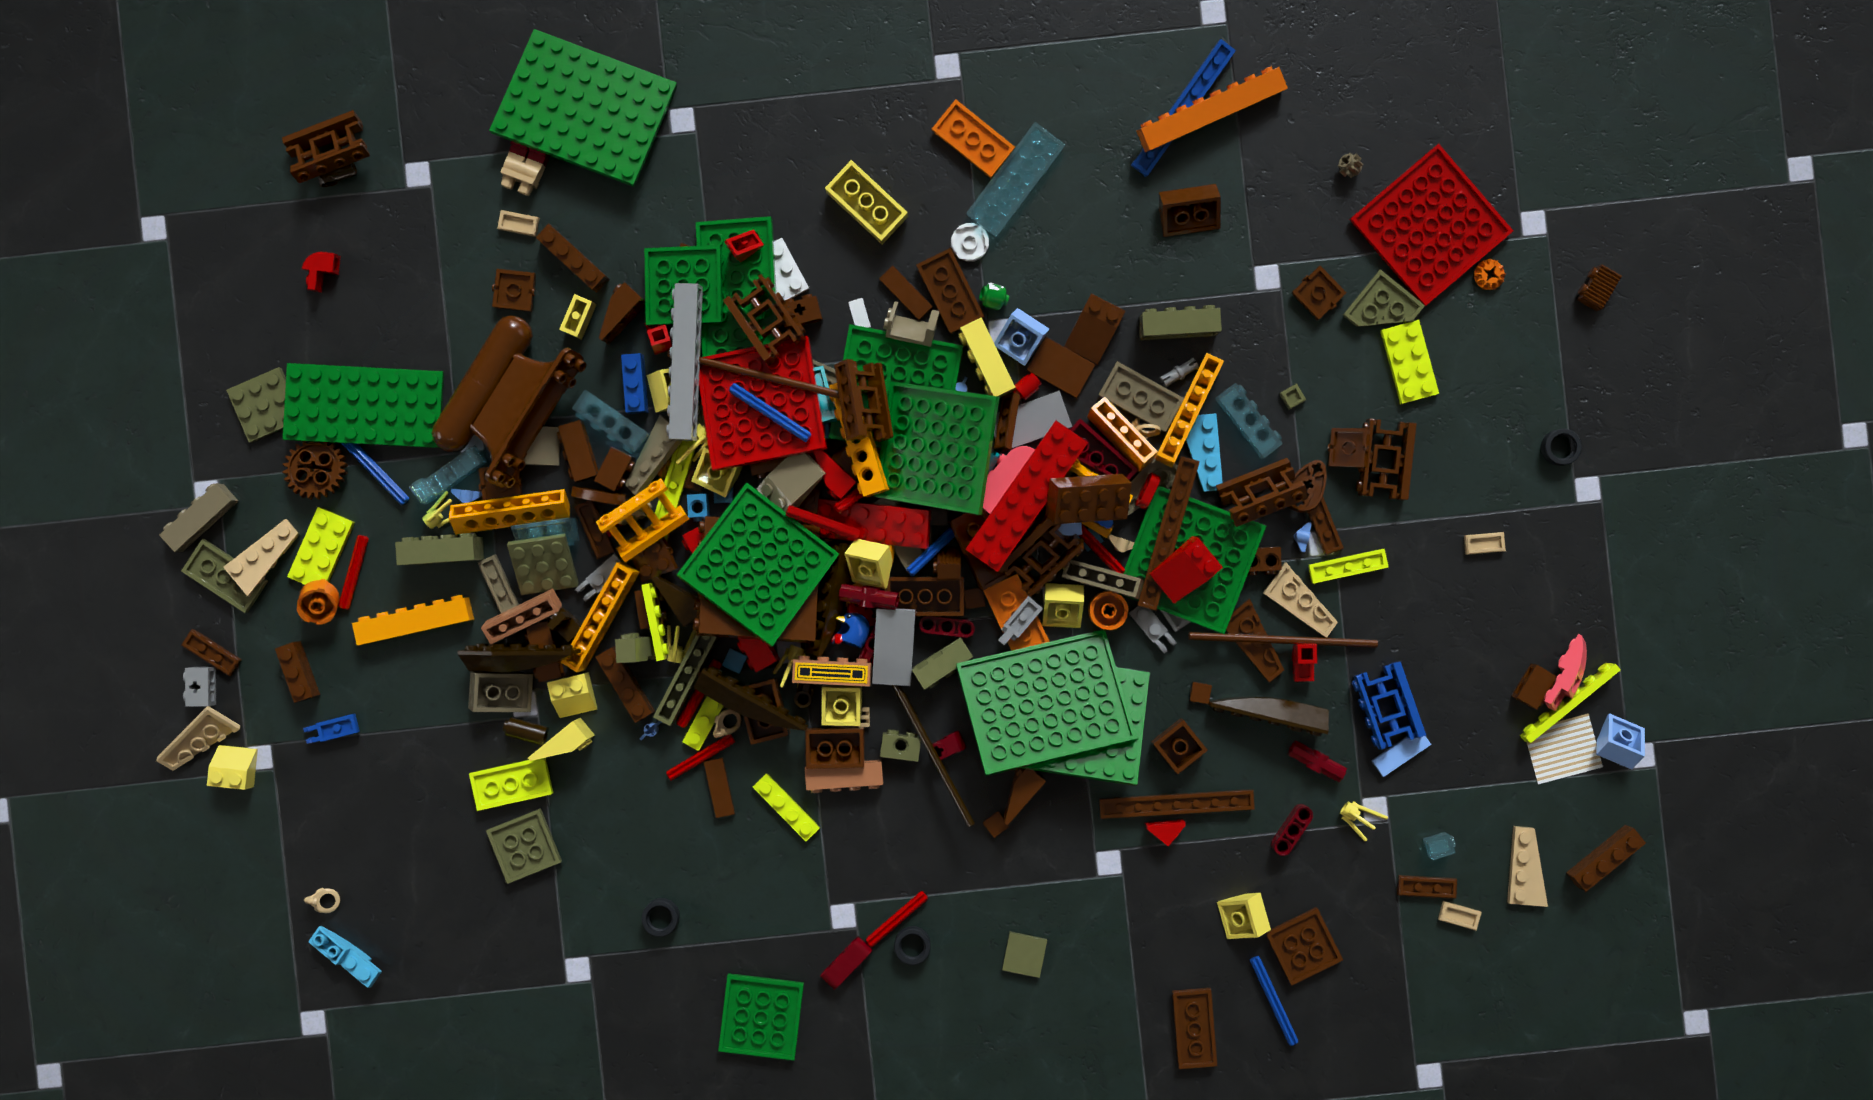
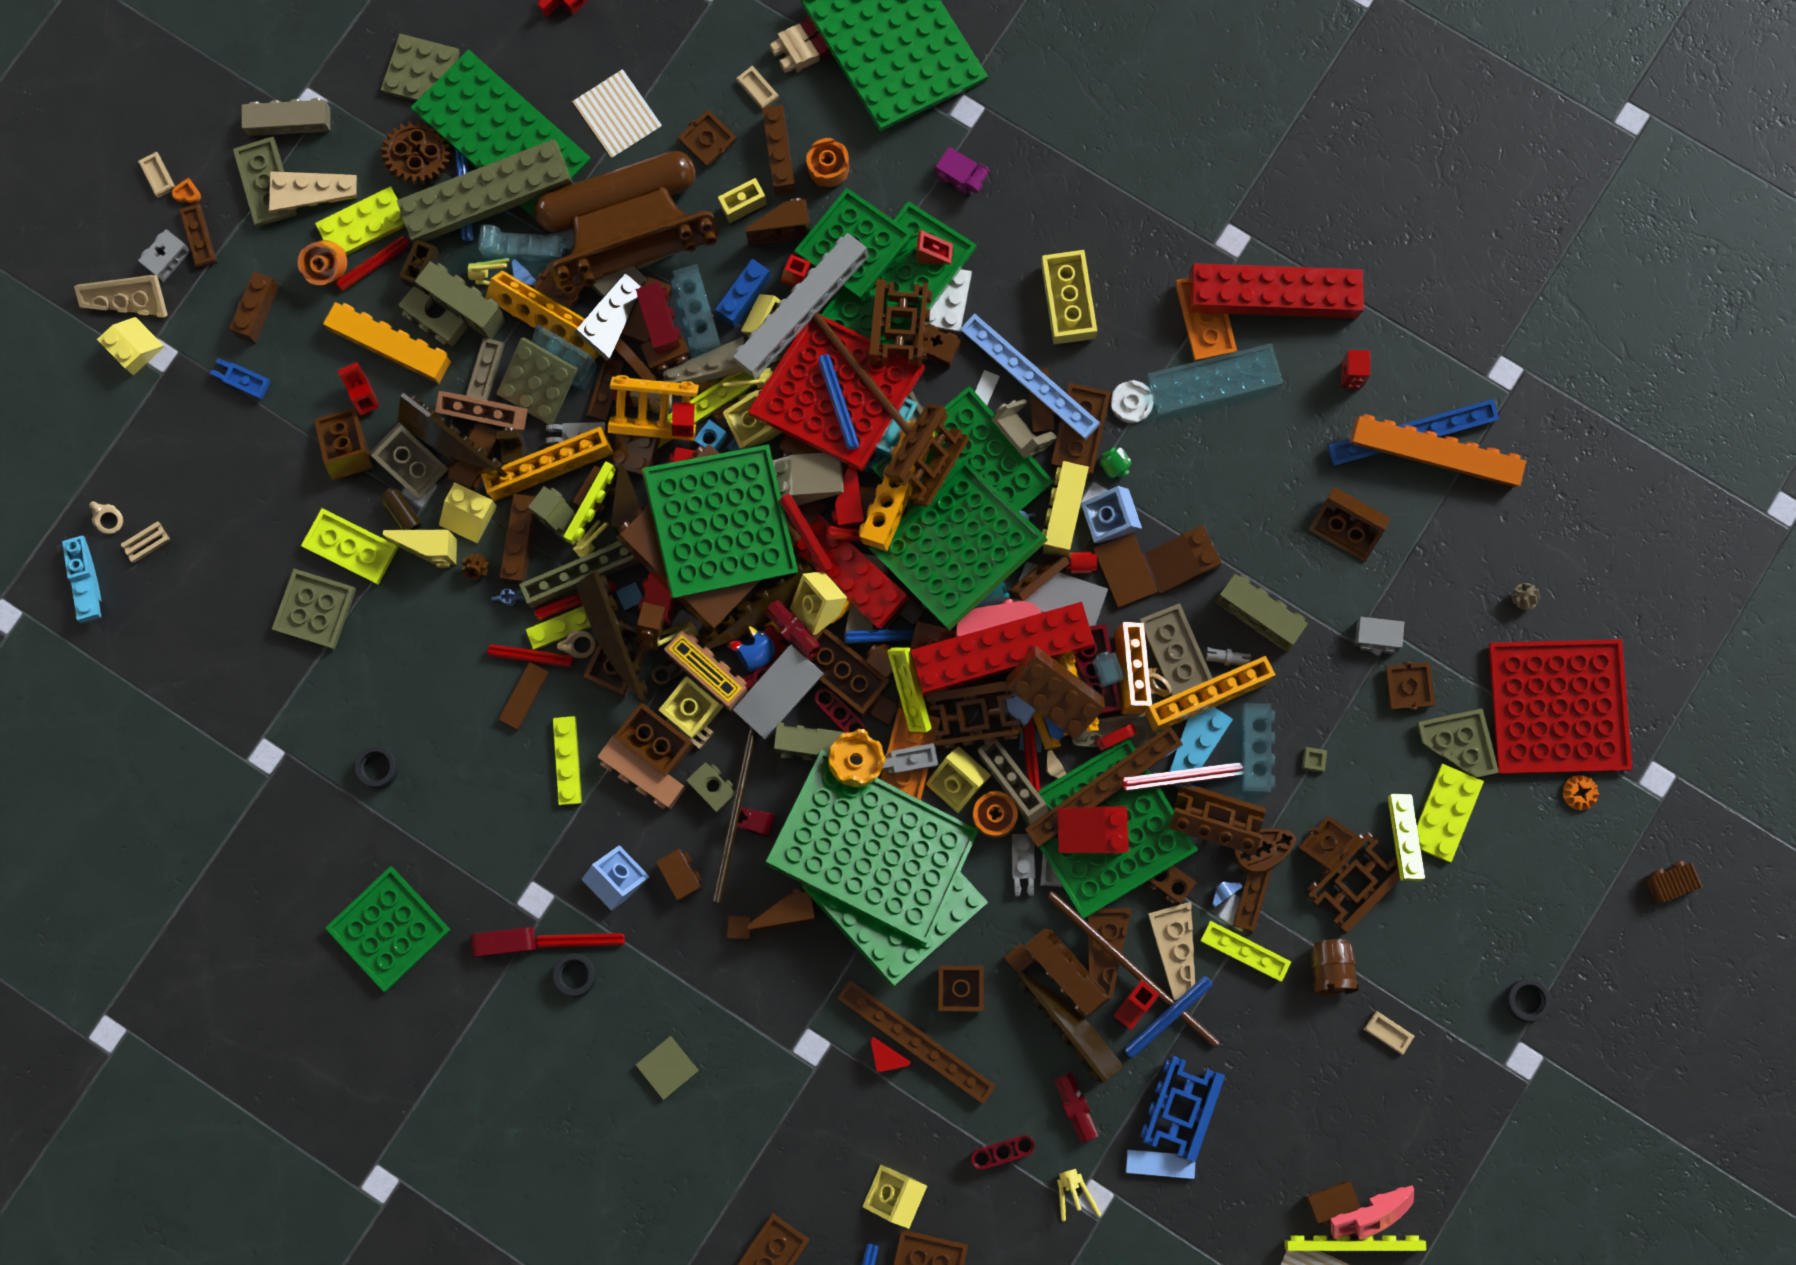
camera: 45 degrees right, 10 degrees down
none -> tan tile [121,521,171,563]
none -> tan tile [138,152,175,198]
none -> orange tile [172,177,201,204]
none -> reddish brown slope [314,407,373,481]
none -> red brick [338,362,379,416]
none -> olive brick [396,139,573,242]
none -> olive arch [398,286,468,347]
none -> dark brown brick [399,239,440,289]
none -> reddish brown gear [461,553,489,580]
none -> sticker [572,69,662,158]
none -> wing [574,273,641,360]
none -> light blue slope [582,845,649,911]
none -> dark red brick [635,281,682,354]
none -> reddish brown brick [636,602,665,651]
none -> reddish brown brick [656,849,703,902]
none -> red panel [672,403,695,437]
none -> orange brick [806,138,849,187]
none -> light orange plate [828,729,886,787]
none -> neon yellow plate [887,648,932,732]
none -> magenta hinge [935,147,990,196]
none -> light blue plate [960,313,1100,440]
none -> reddish brown wedge [1025,928,1111,1017]
none -> clear light blue brick [1093,651,1124,688]
none -> axle [1121,763,1244,791]
none -> blue axle [1125,976,1213,1058]
none -> red brick [1189,263,1364,319]
none -> reddish brown piece [1311,939,1359,996]
none -> red brick [1341,350,1370,390]
none -> light grey brick [1355,617,1404,654]
none -> plate [1388,794,1425,882]

